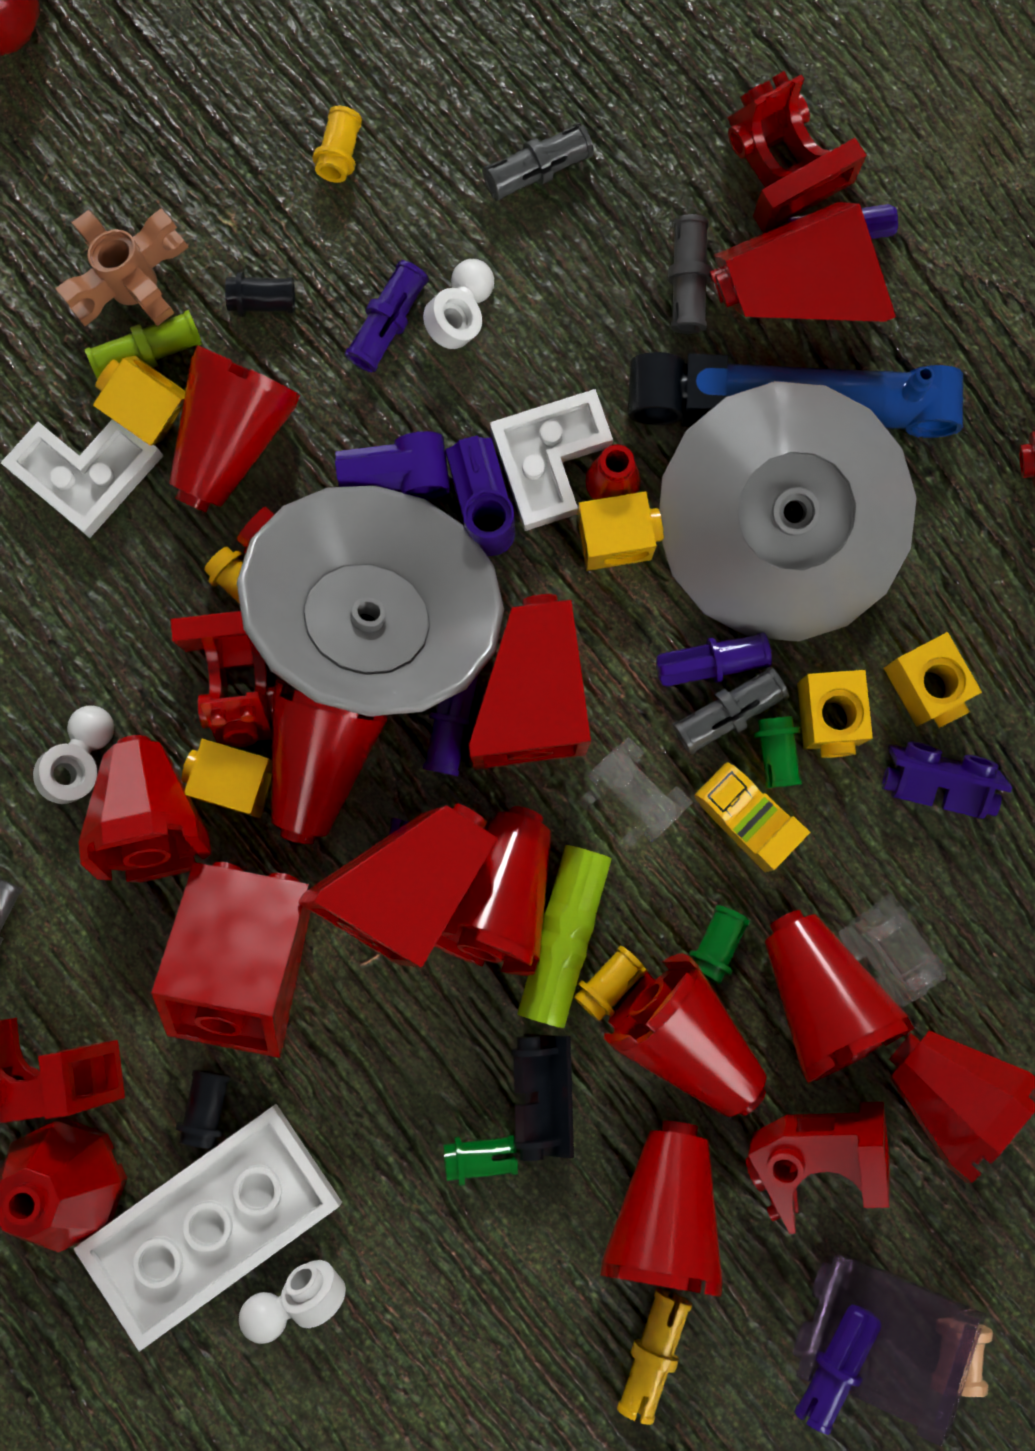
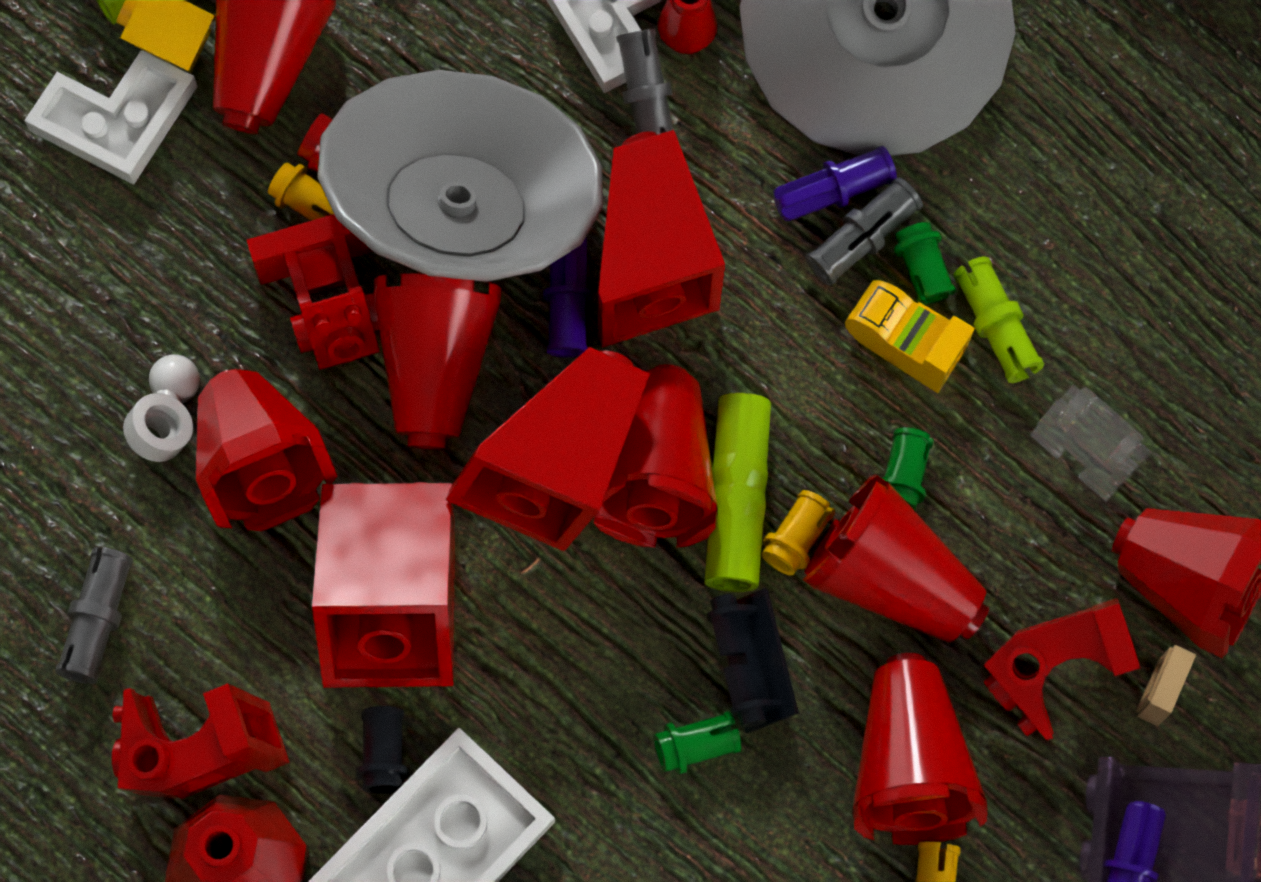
camera: 15 degrees left, 10 degrees down
yellow brick [181,738,272,819] -> none
dark purple piece [335,431,450,501] -> none
dark purple piece [445,435,515,556] -> none
yellow brick [577,491,664,571] -> none
clear piece [578,737,693,851] -> none
red cone [765,909,915,1083] -> none
yellow brick [797,670,873,758] -> none
dark purple hinge [882,741,1013,819] -> none
yellow brick [884,632,982,728] -> none
none -> flat silver pin [616,28,673,134]
none -> lime pin [953,256,1045,383]
none -> tan tile [1136,645,1196,726]

